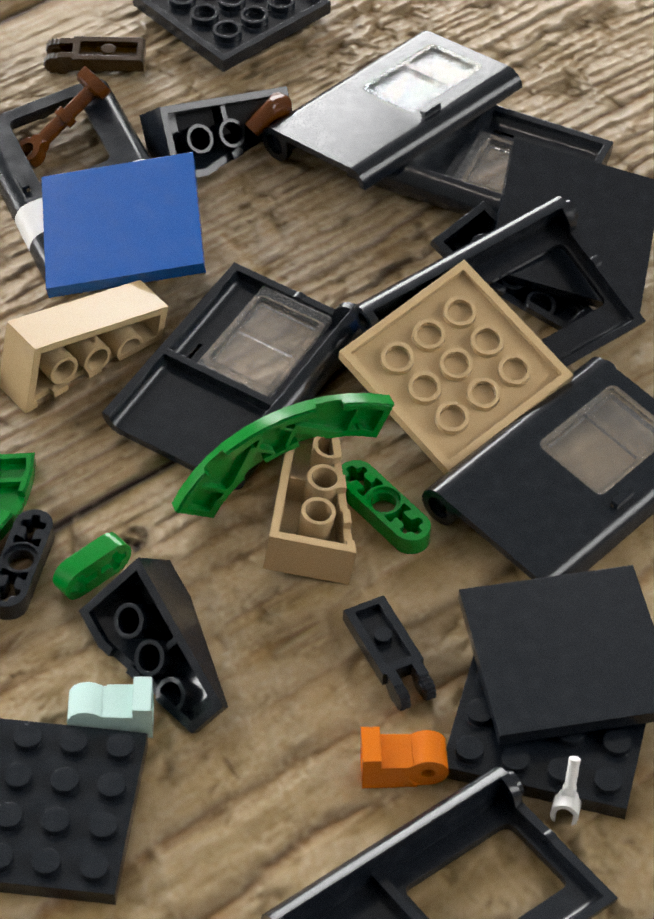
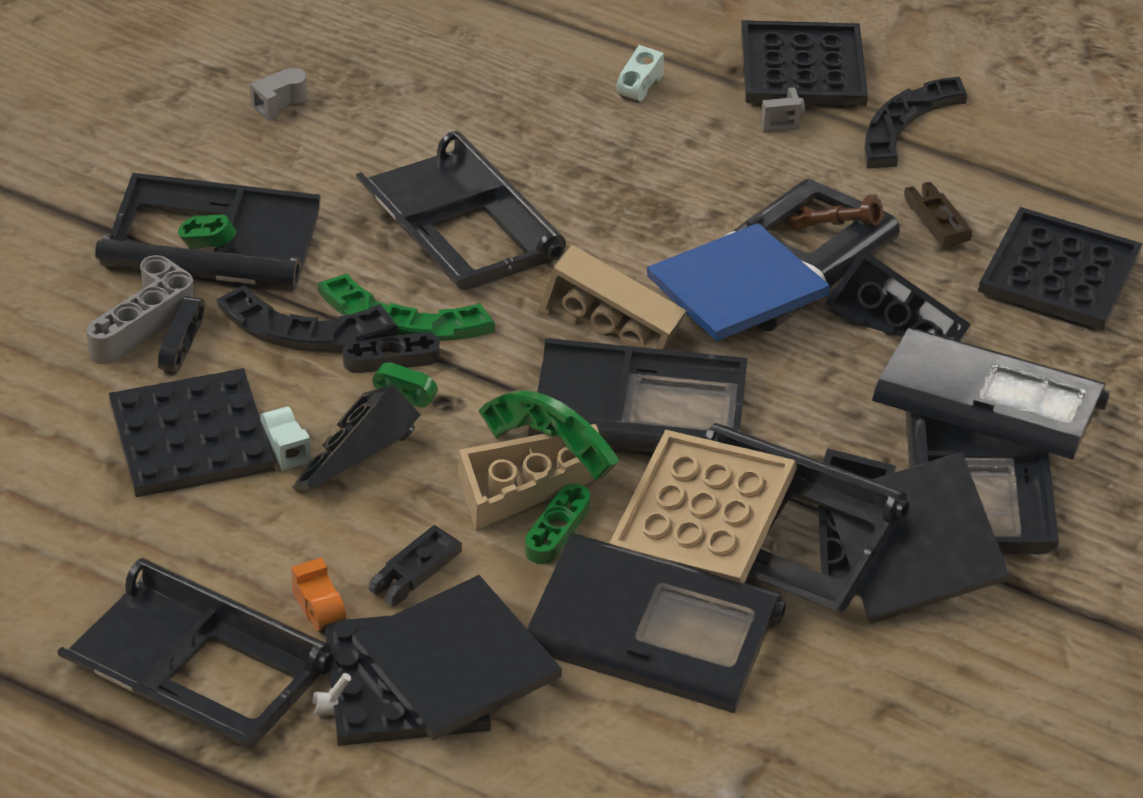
camera: 65 degrees right, 5 degrees down
reddish brown arm [245,92,292,136] -> none

